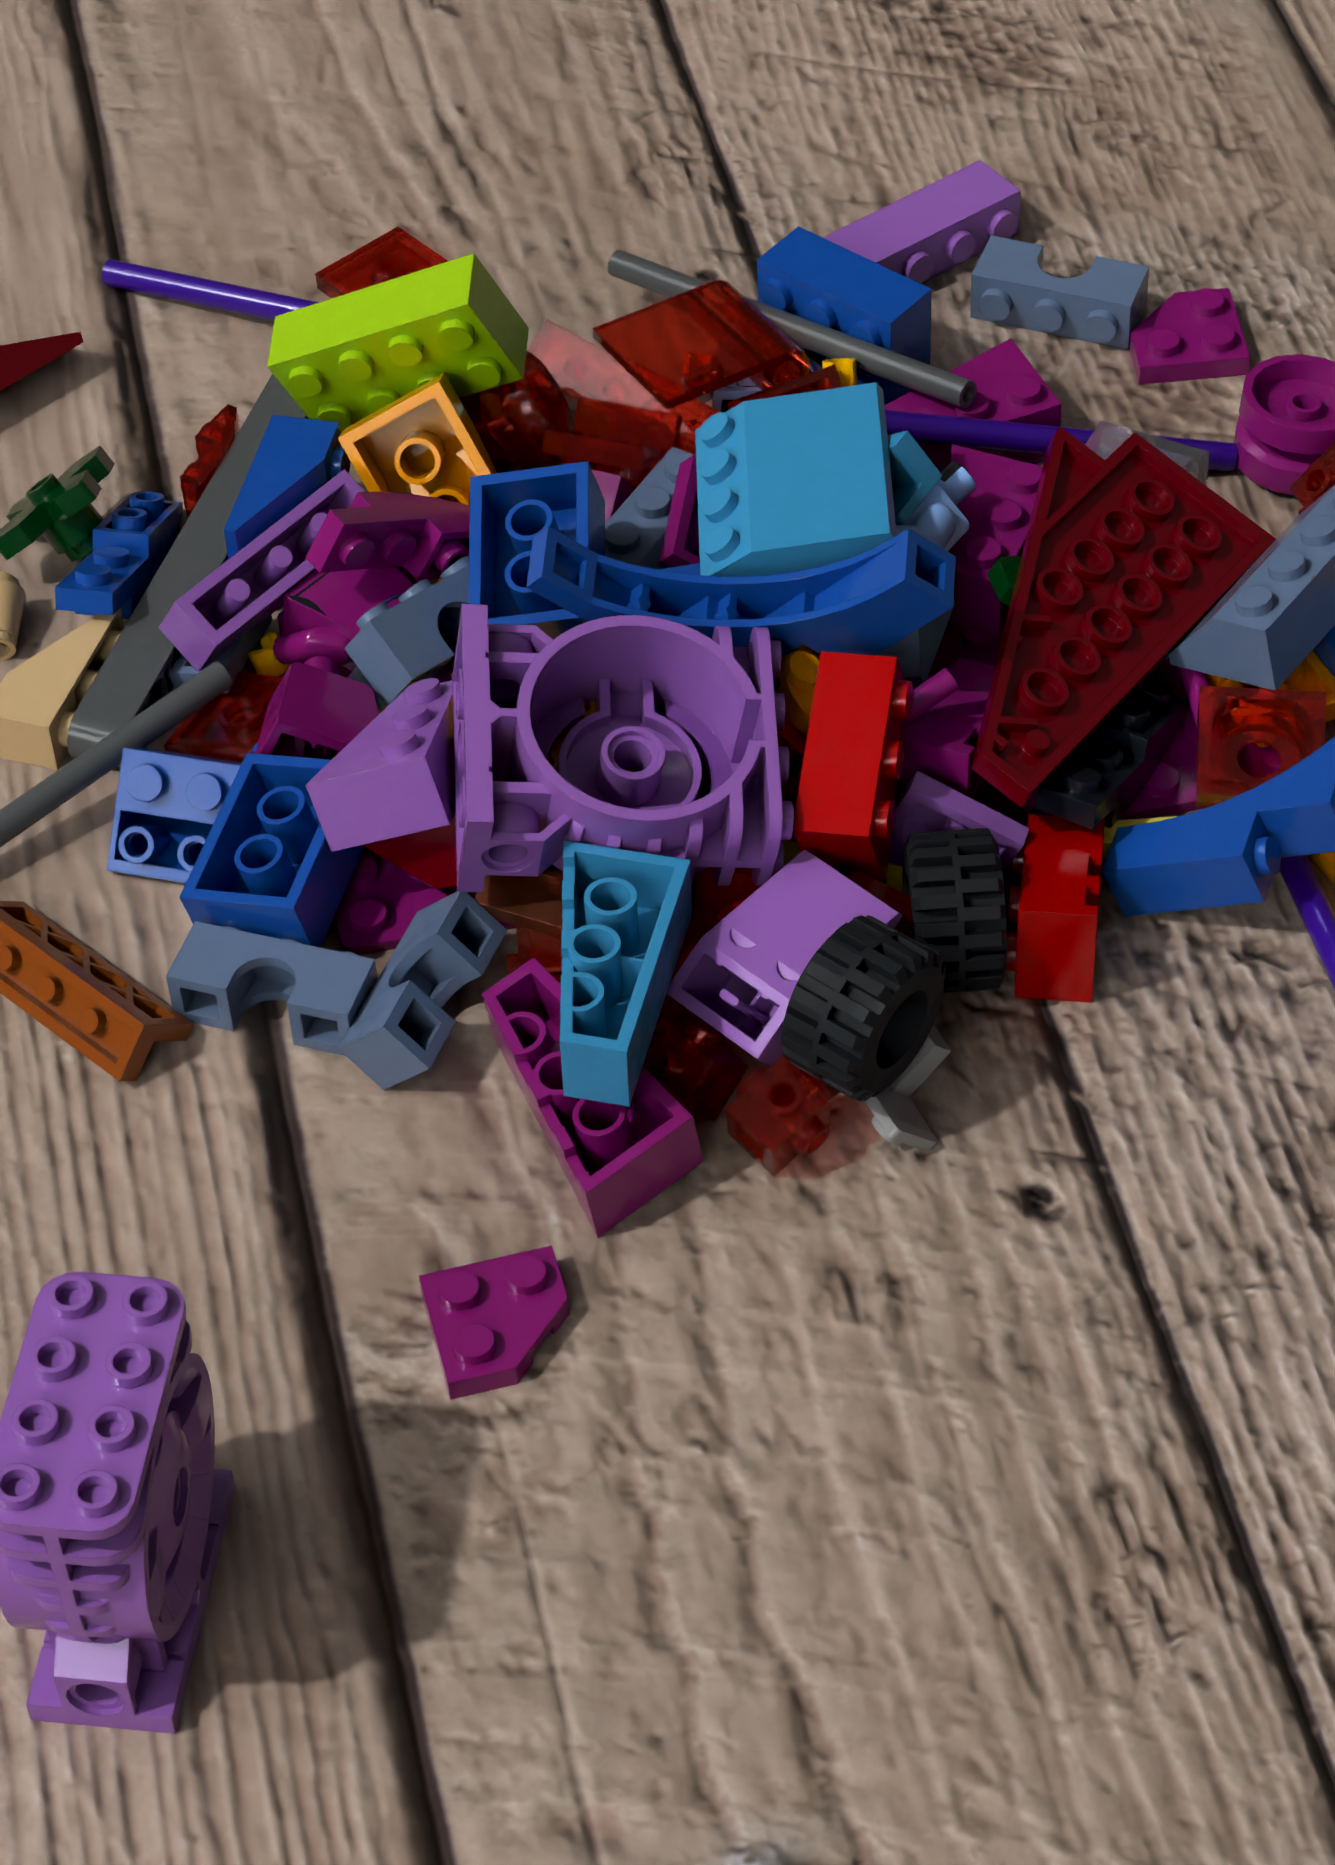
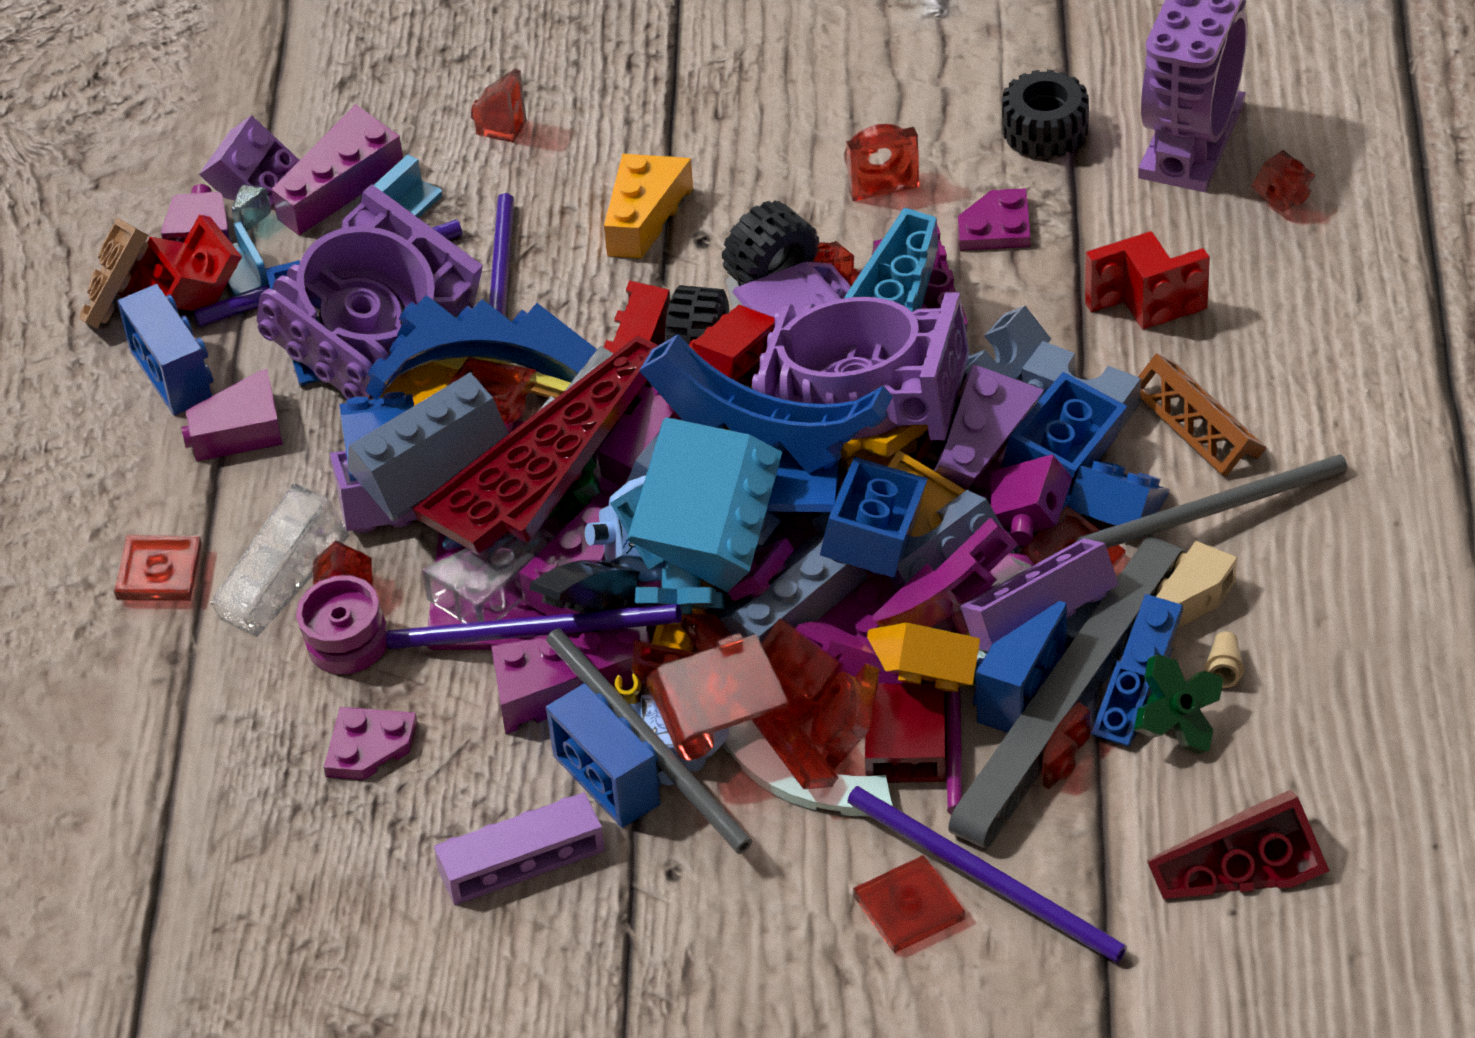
camera: 165 degrees left, 0 degrees up
lime brick [267,253,529,433] -> none
sand blue arch [970,235,1149,350] -> none
none -> black slope [529,560,642,614]
none -> light orange wedge [604,154,694,259]
none -> clear red piece [844,124,920,202]
none -> black tyre [1002,69,1089,159]
none -> red bracket [1085,231,1210,330]

